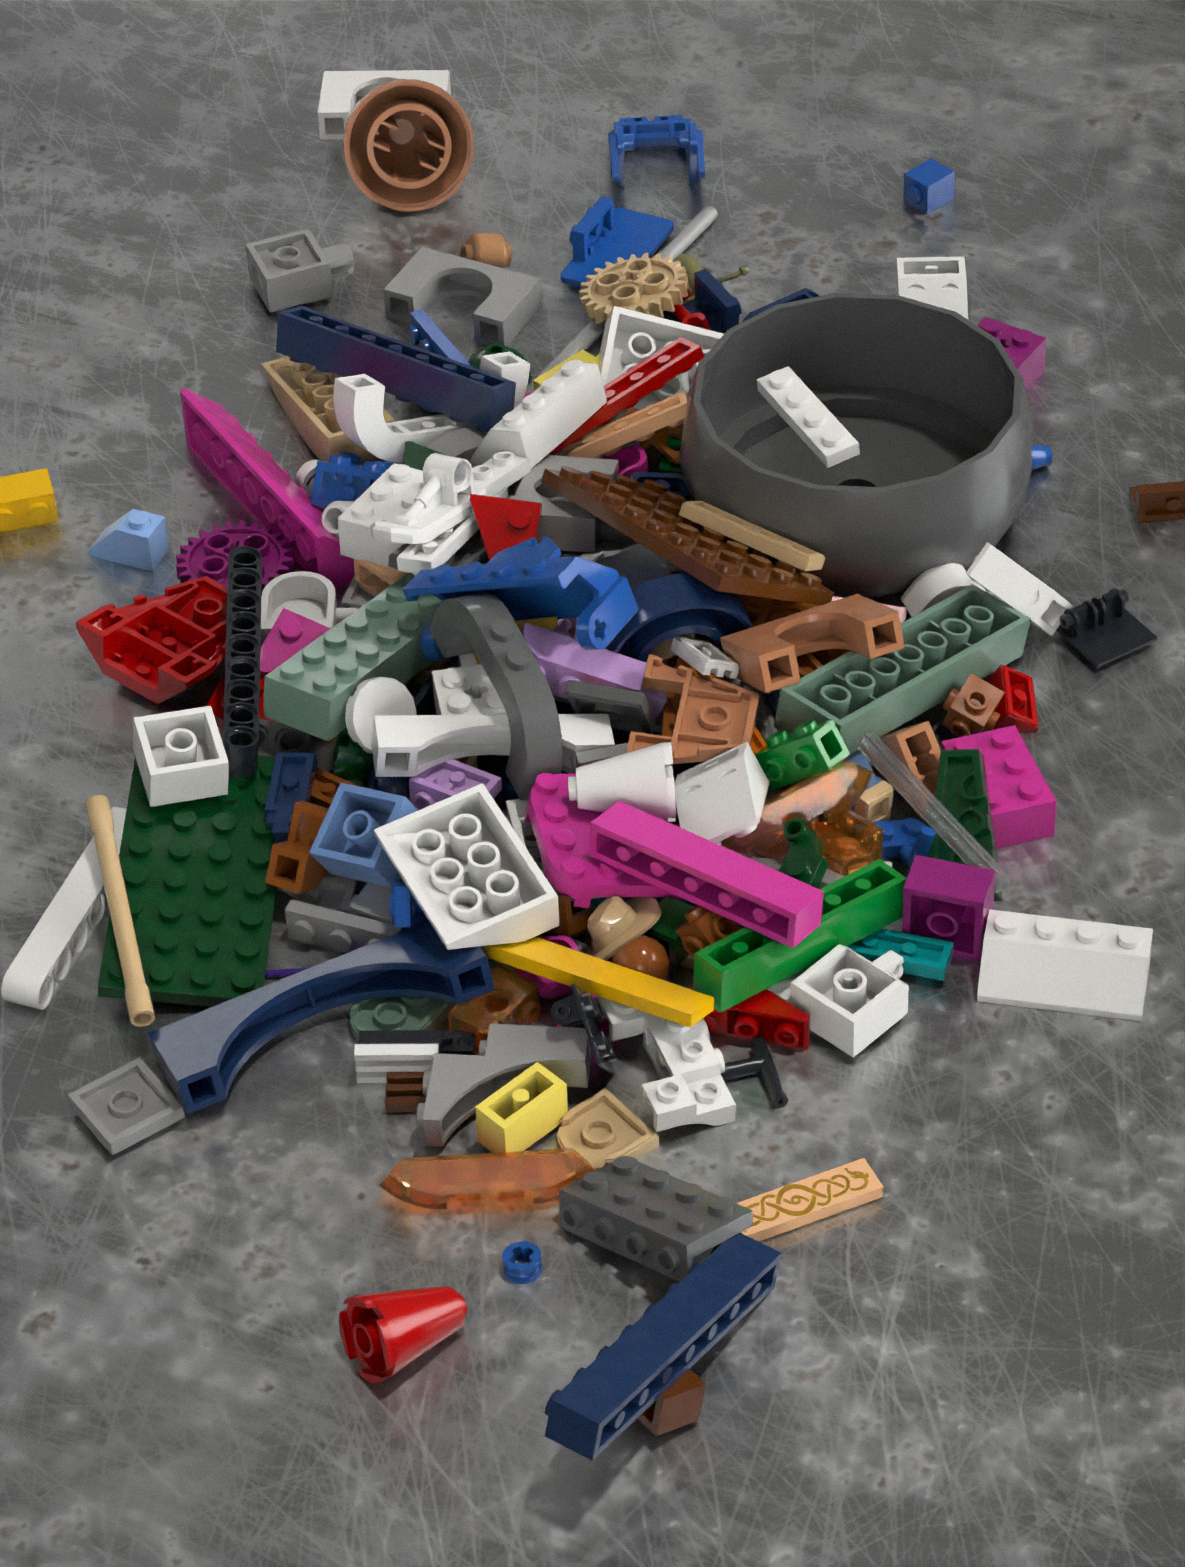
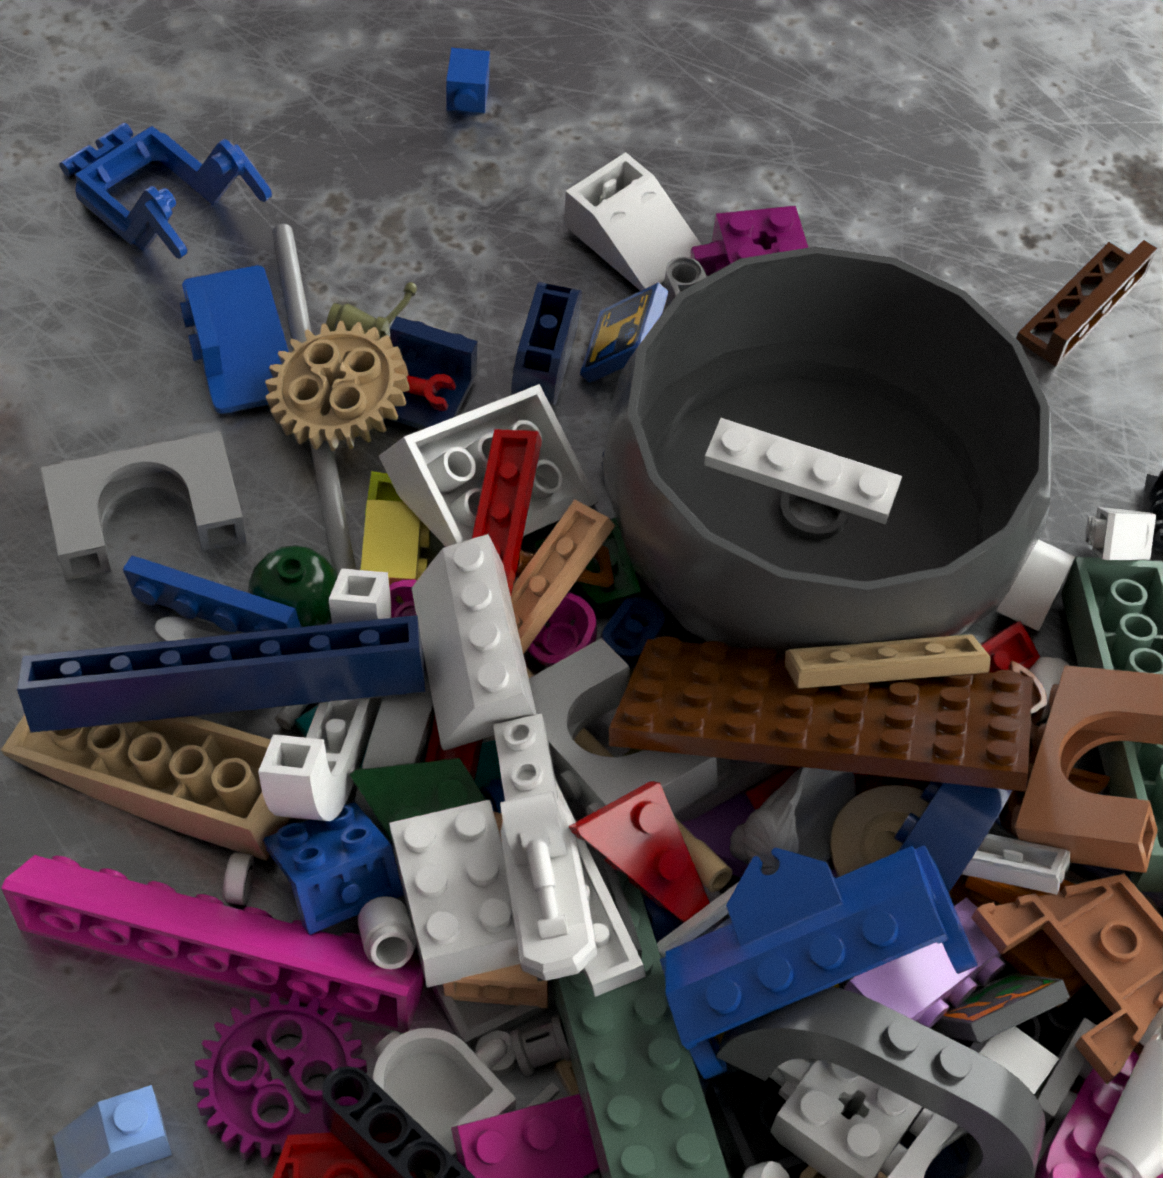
camera: 50 degrees left, 15 degrees up
medium nougat head [460,233,512,269] -> none

